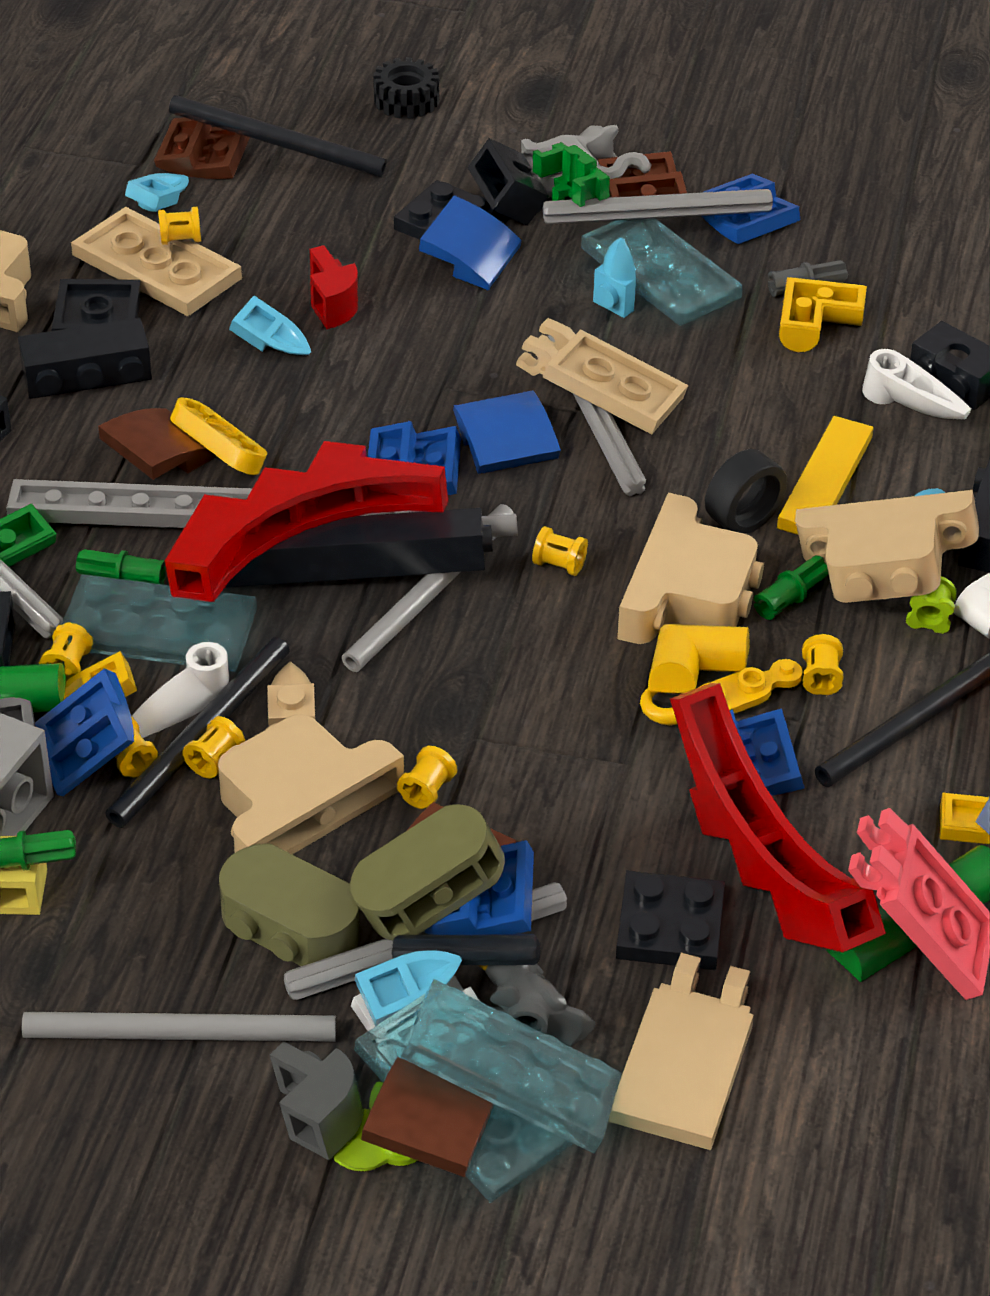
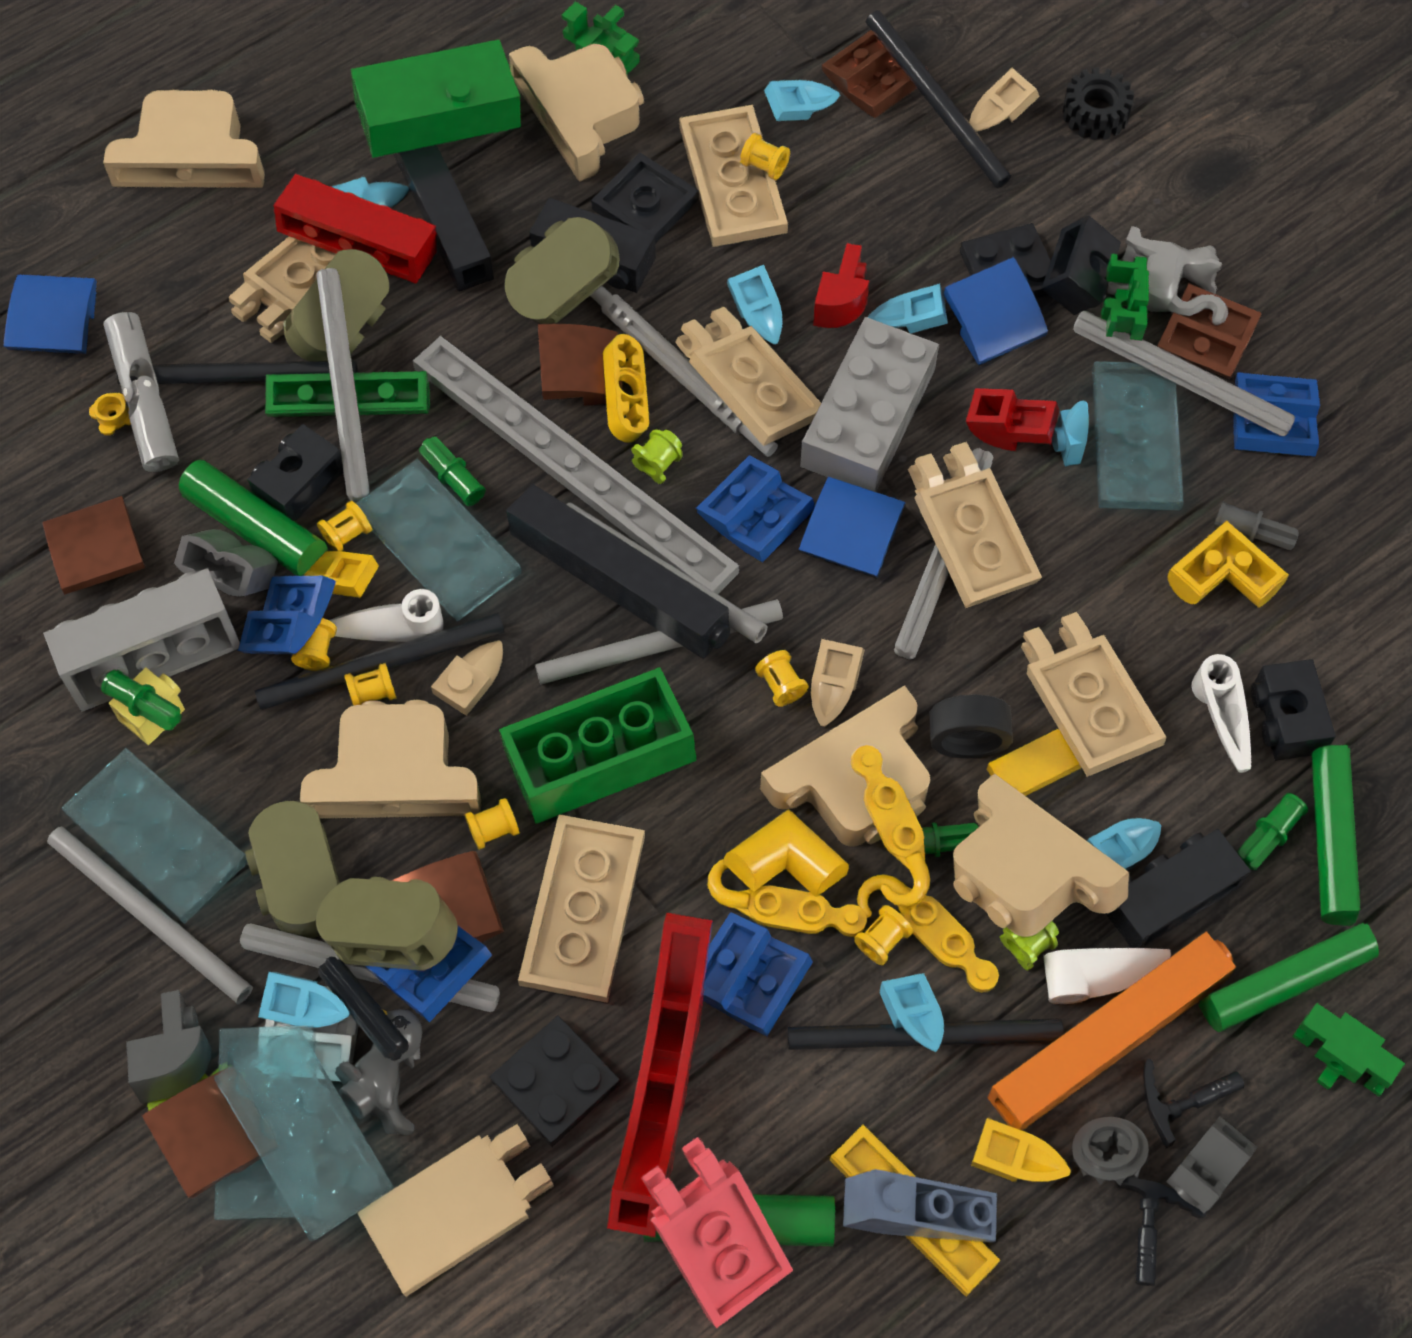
camera: 40 degrees right, 20 degrees up
red arch [165,441,449,602] -> none
none -> clear light blue plate [61,748,248,924]
none -> green brick [499,667,697,824]
none -> olive brick [505,217,619,324]
none -> tan plate [518,815,645,1003]
none -> light grey axle [590,286,778,457]
none -> lime brick [631,429,683,484]
none -> tan tile [675,307,821,446]
none -> light grey brick [800,317,939,492]
none -> tan plate [811,639,865,727]
none -> yellow piece [851,745,930,907]
none -> yellow piece [857,874,999,993]
none -> medium azure plate [867,284,948,333]
none -> medium azure plate [879,973,944,1052]
none -> red brick [966,388,1060,451]
none -> tan plate [969,68,1039,131]
none -> tan tile [1021,612,1166,777]

